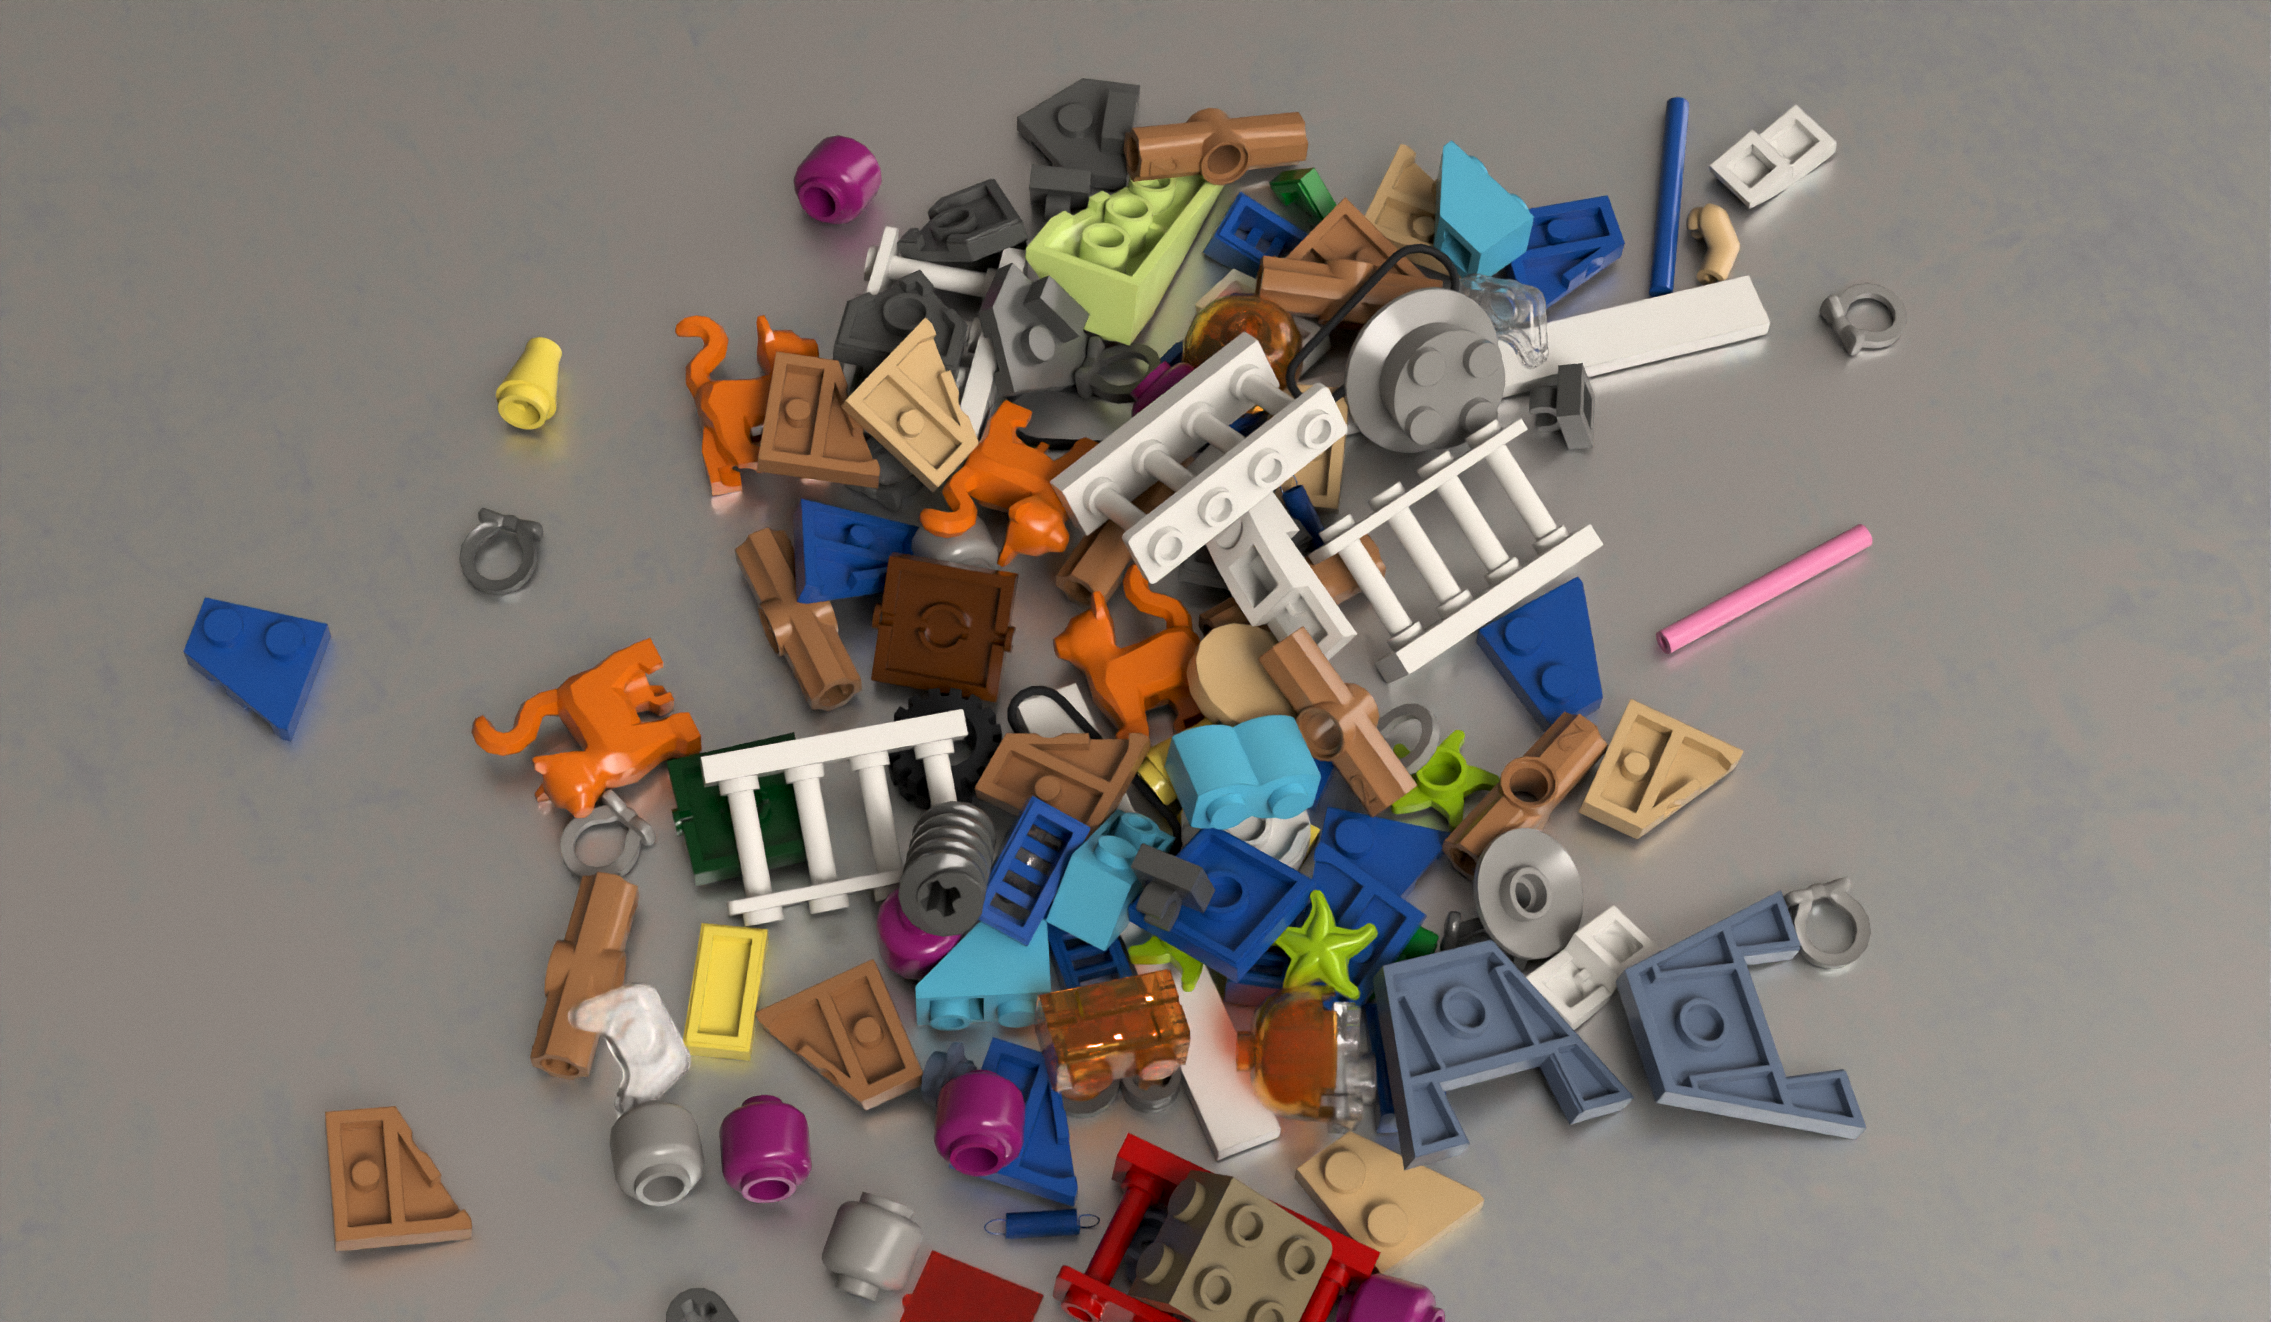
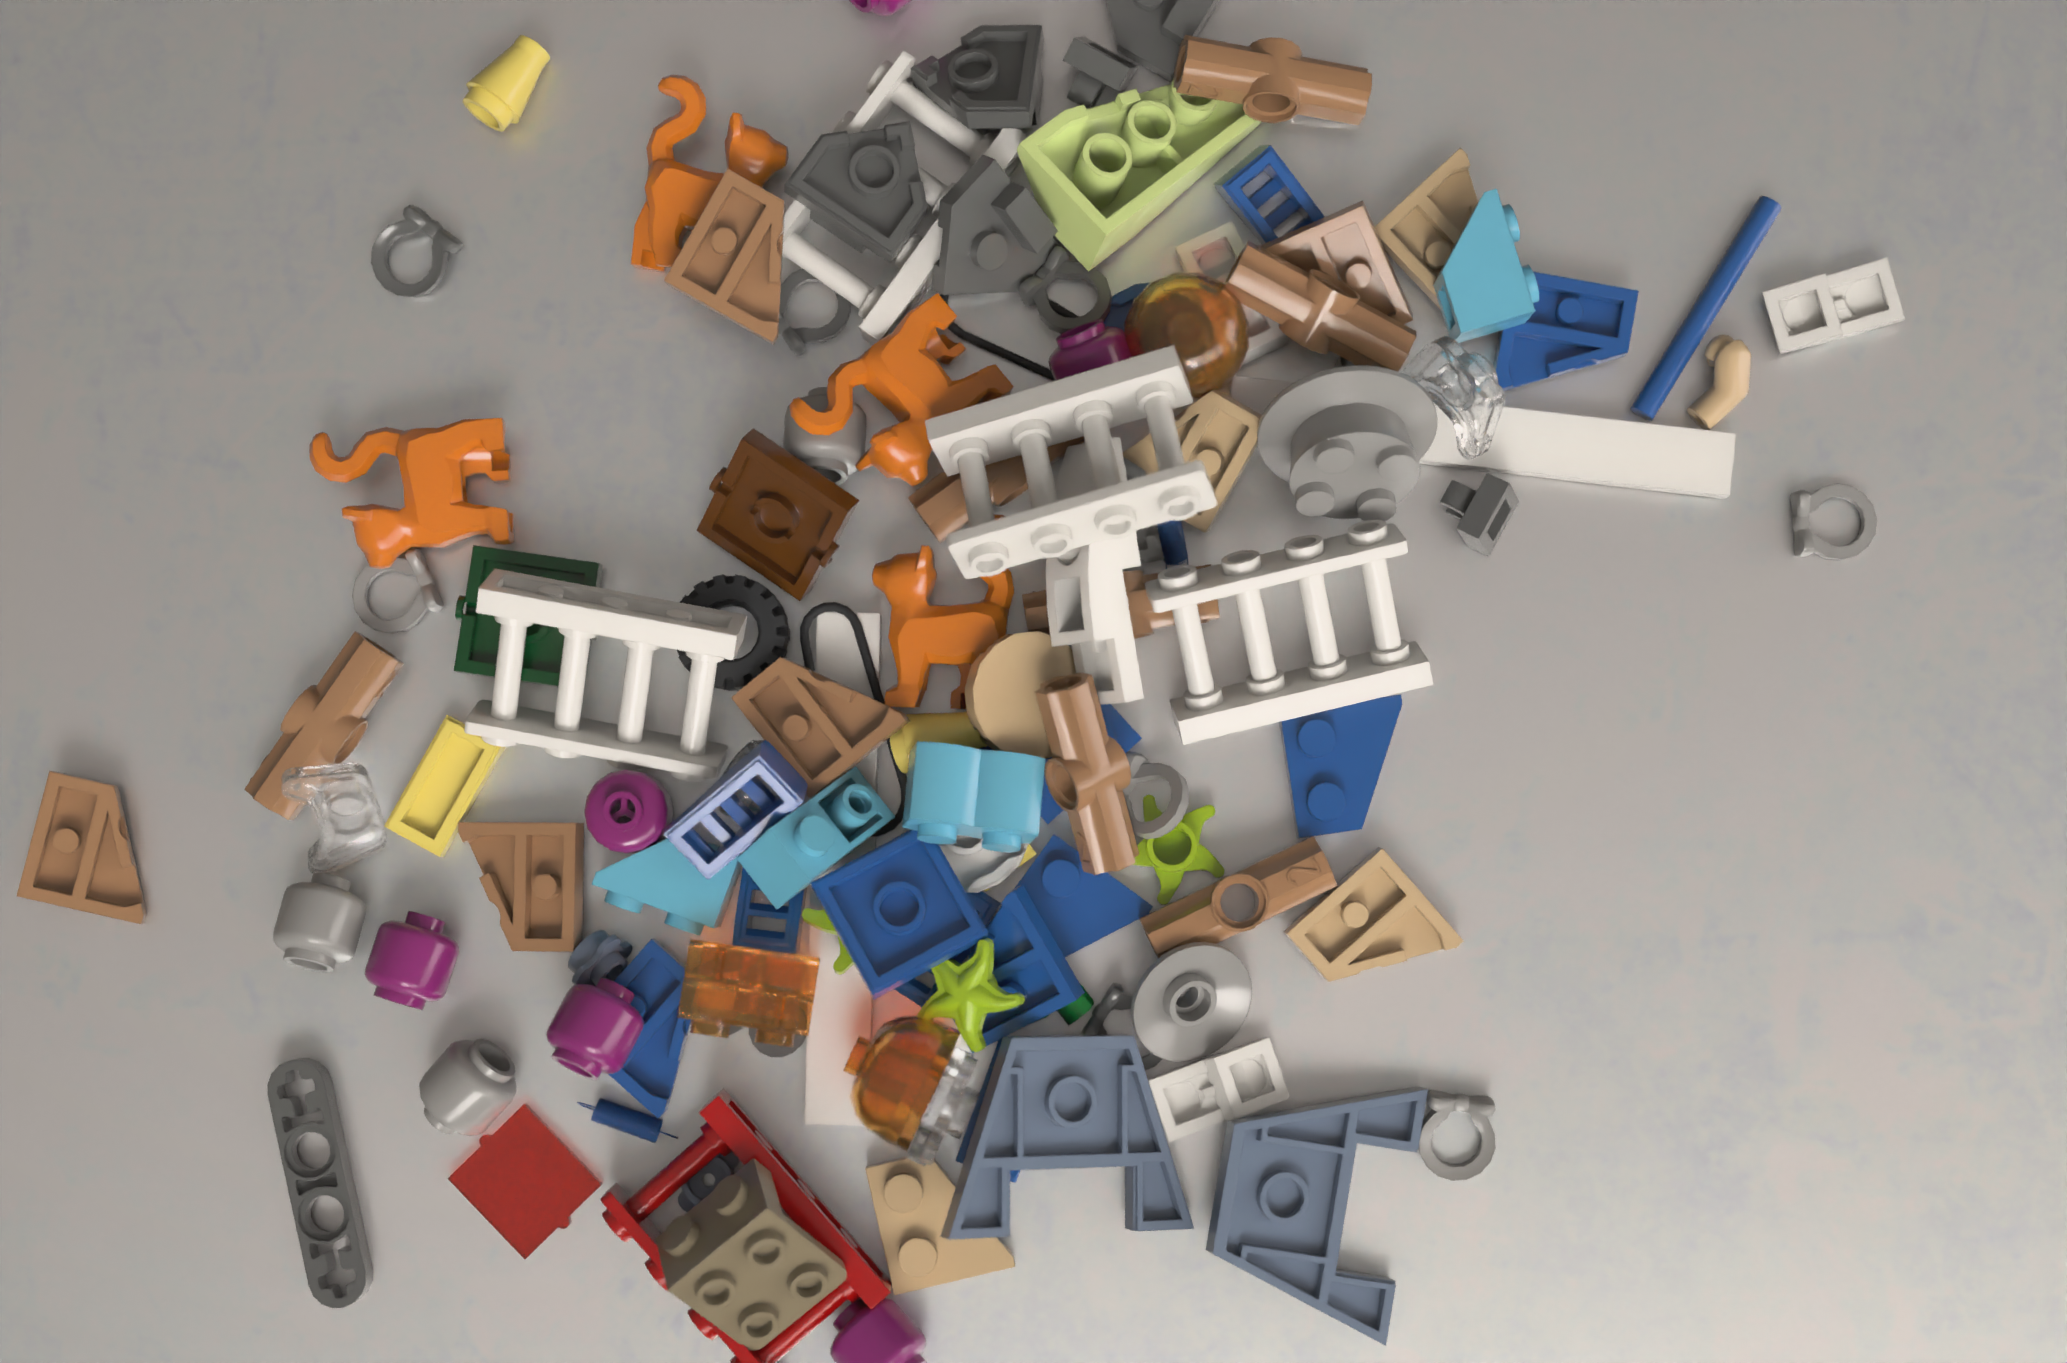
camera: 30 degrees right, 25 degrees up
blue wing [183,597,331,741] -> none
medium nougat piece [735,527,862,712] -> none
blue wing [793,499,919,604] -> none
tan wing [841,318,979,493] -> none
dark grey piece [898,801,997,937] -> none
dark grey tile [1131,843,1215,932] -> none
green tile [1269,167,1337,226] -> none
black piece [1285,244,1460,402] -> none
bright pink piece [1656,524,1872,654] -> none

